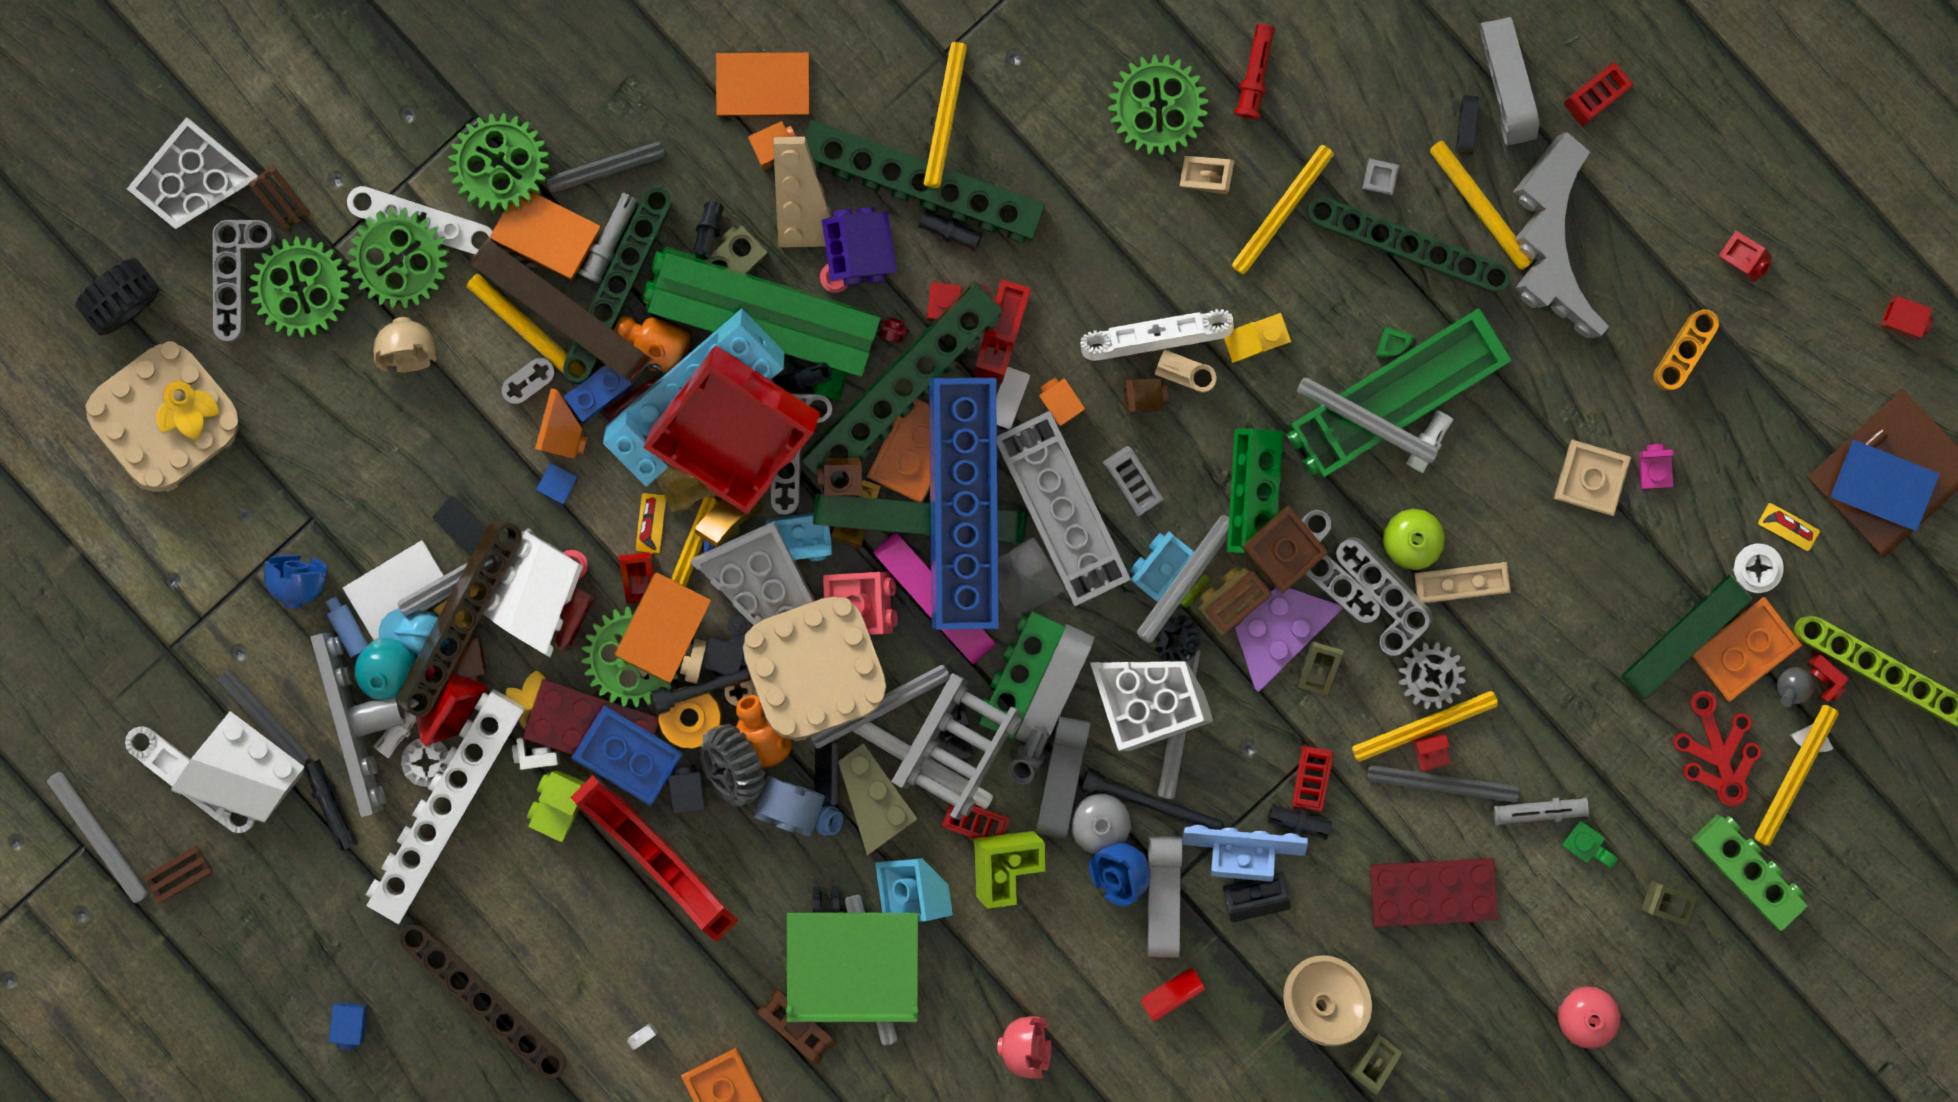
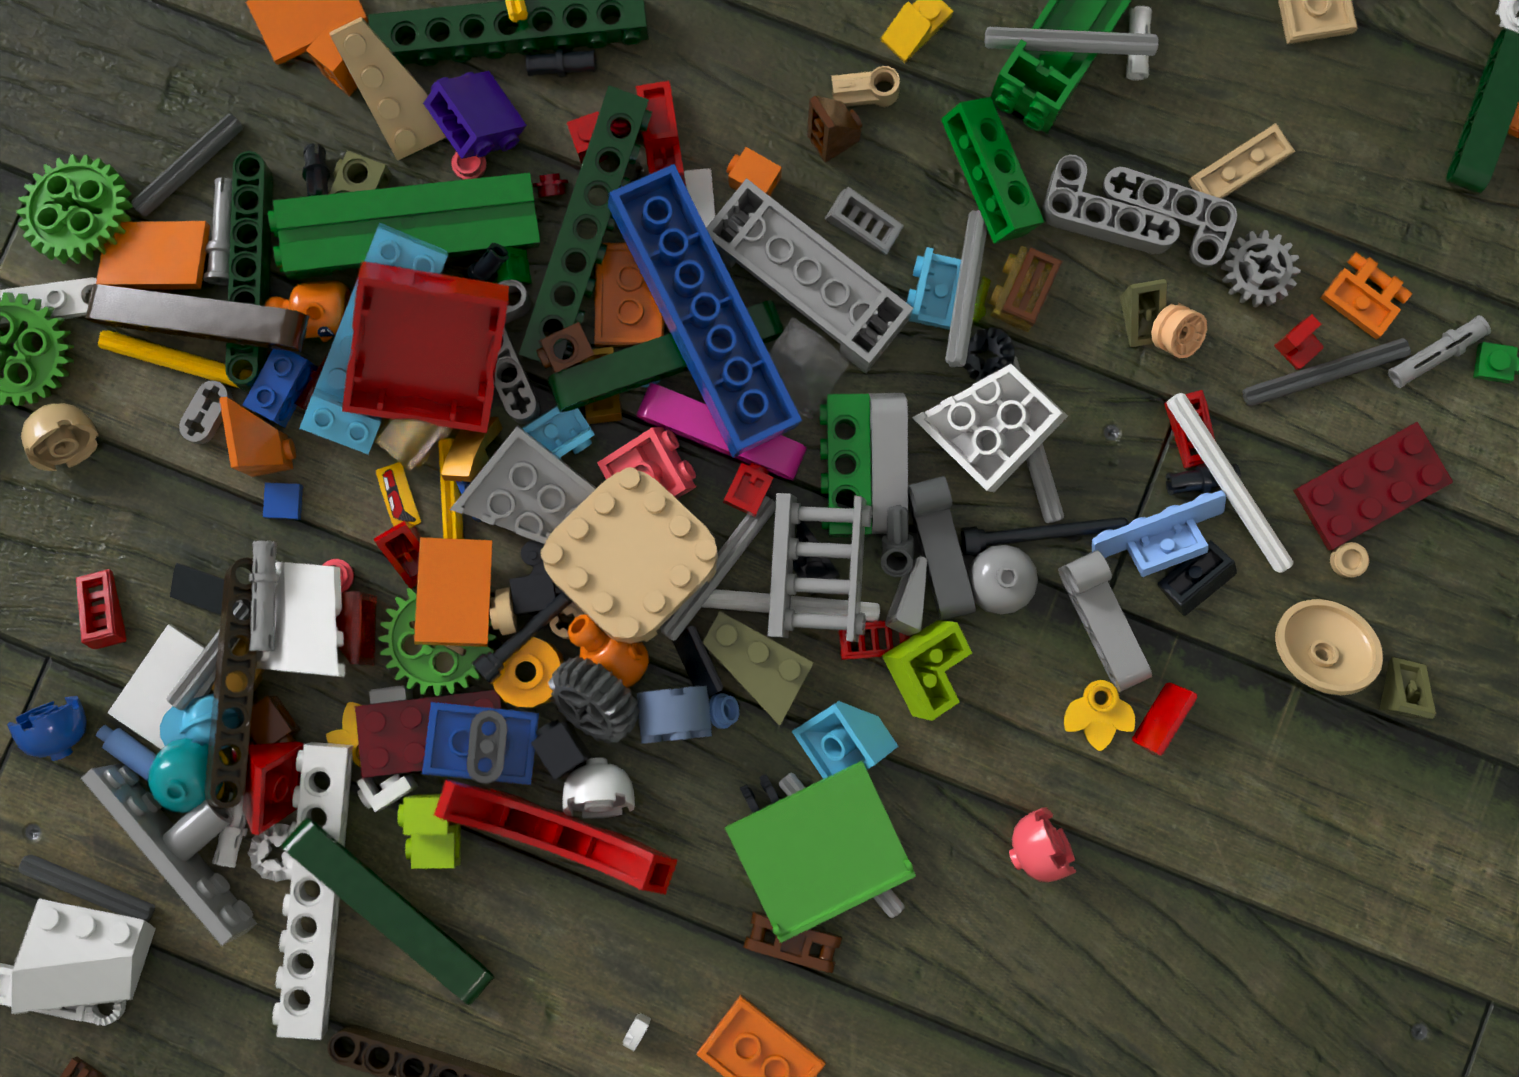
camera: 25 degrees left, 5 degrees down
black pin [304,759,358,852] -> none
white piece [1080,309,1234,361] -> none
blue cylinder [1089,843,1151,907] -> none
medium lavender wing [1235,587,1343,692] -> none
reddish brown tile [1241,506,1329,594] -> none
yellow axle [1352,691,1498,762] -> none
lime cylinder [1383,509,1445,570] -> none
none -> red slope [76,569,126,649]
none -> light grey pin [249,541,279,651]
none -> dark green beam [281,817,495,1006]
none -> light grey tile [369,686,413,704]
none -> dark grey plate [467,710,507,783]
none -> white cylinder [563,758,635,819]
none -> red bracket [723,463,774,517]
none -> light grey slope [885,556,927,636]
none -> yellow plate [1064,680,1135,751]
none -> light nougat wheel [1151,303,1207,358]
none -> white axle [1167,393,1293,573]
none -> orange plate [1320,252,1412,339]
none -> tan tile [1330,542,1369,578]

